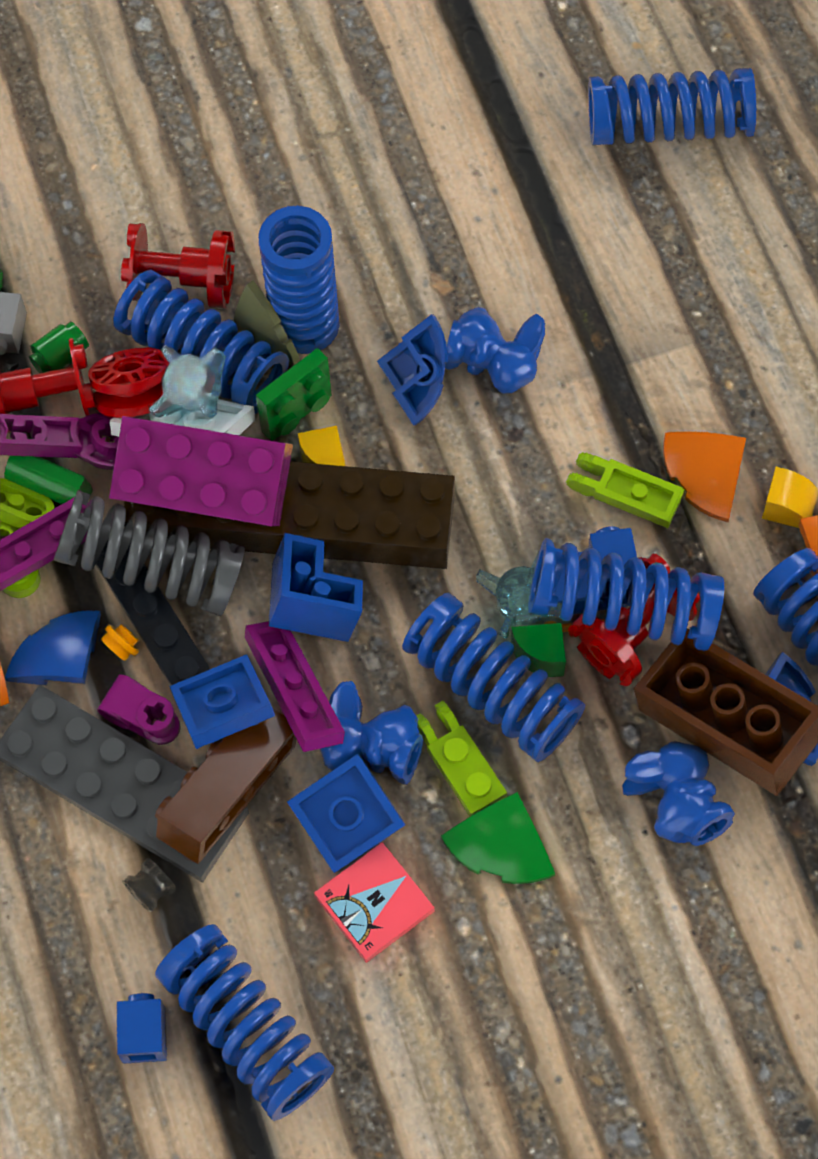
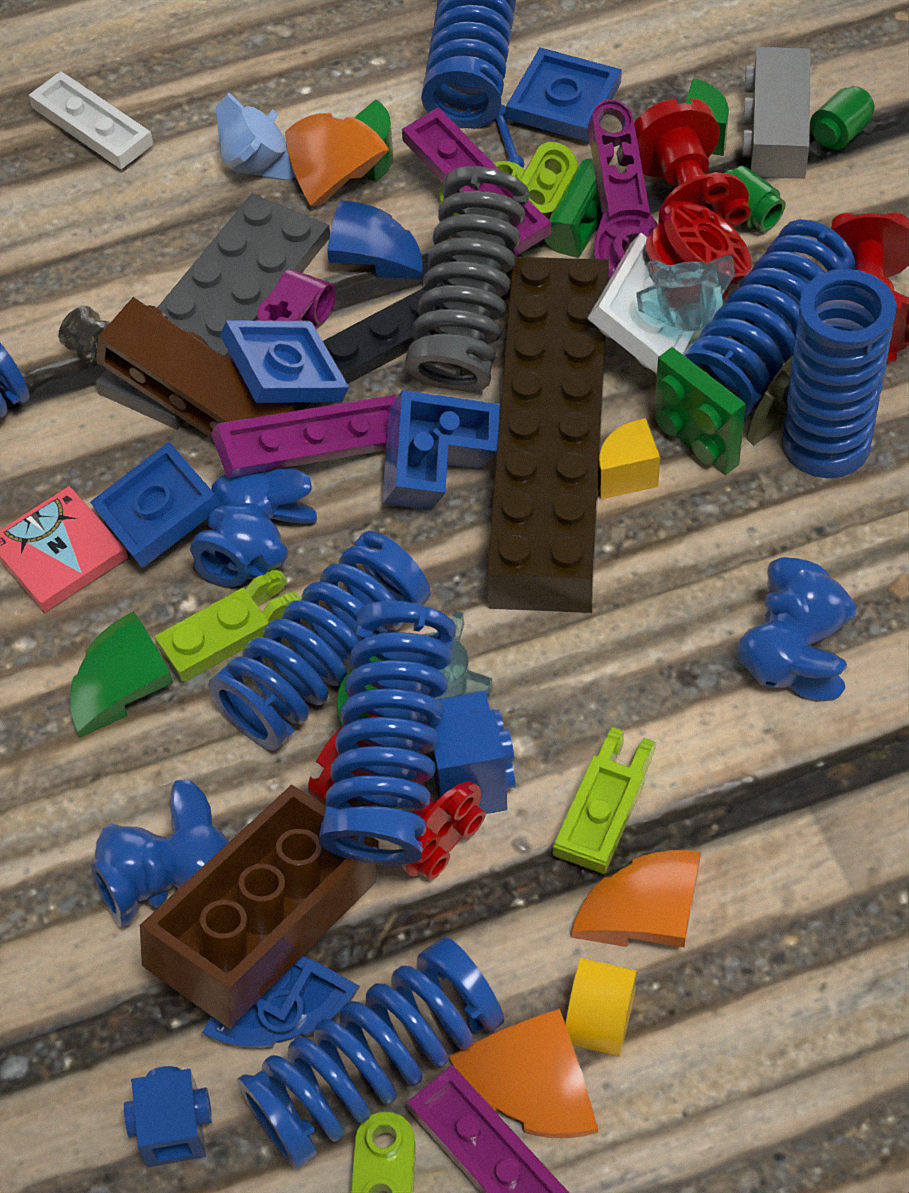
camera: 90 degrees right, 10 degrees down
light orange plate [101,624,139,661] -> none
magenta brick [109,416,293,526] -> none
blue brick [377,314,448,425] -> none

